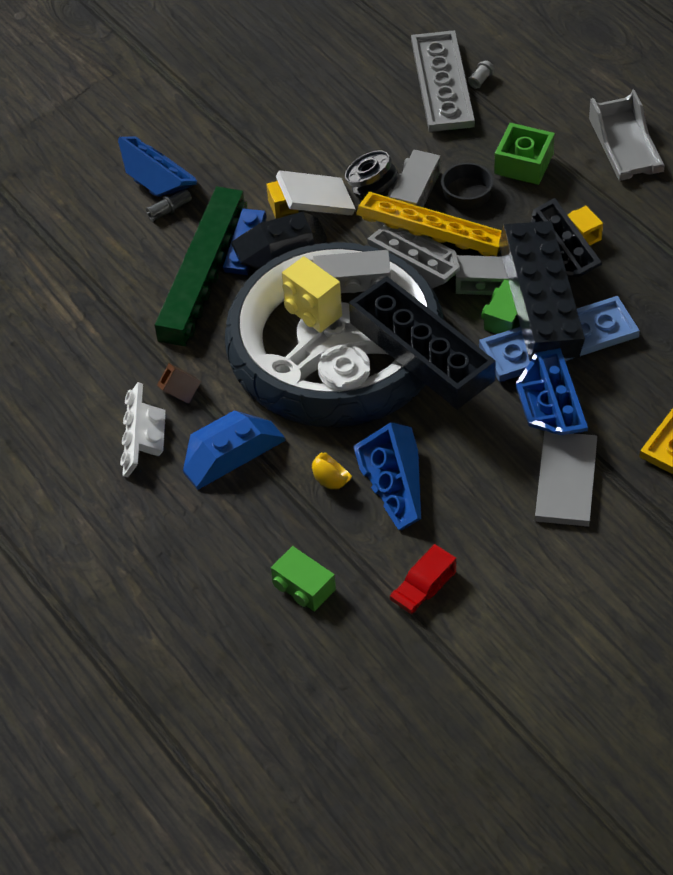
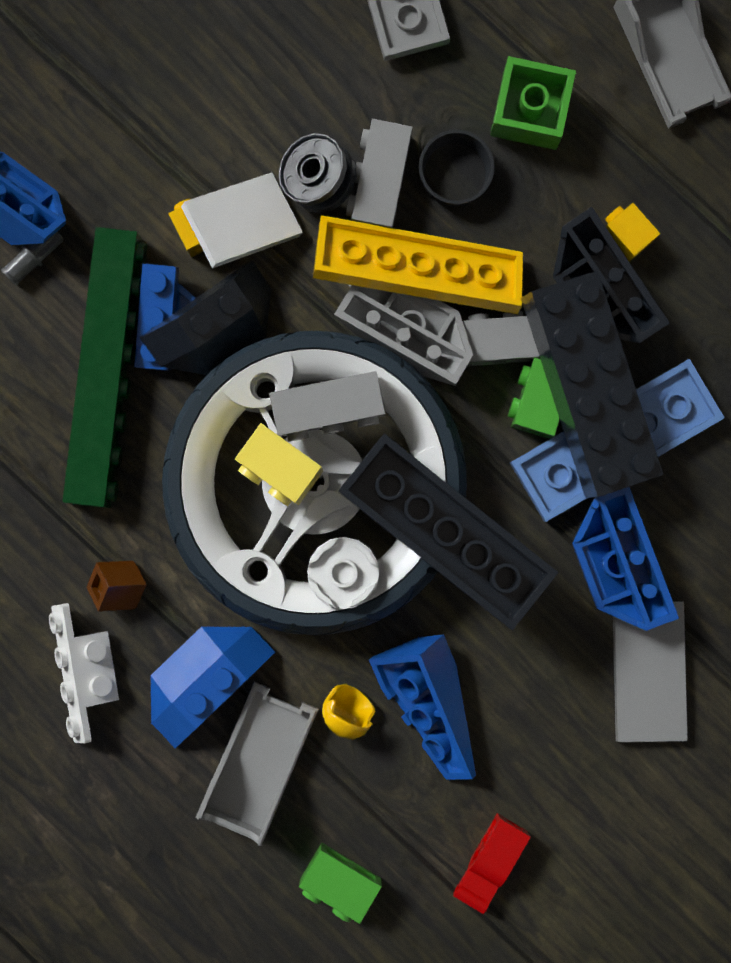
camera: 15 degrees left, 35 degrees up
none -> light grey piece [196,681,319,846]

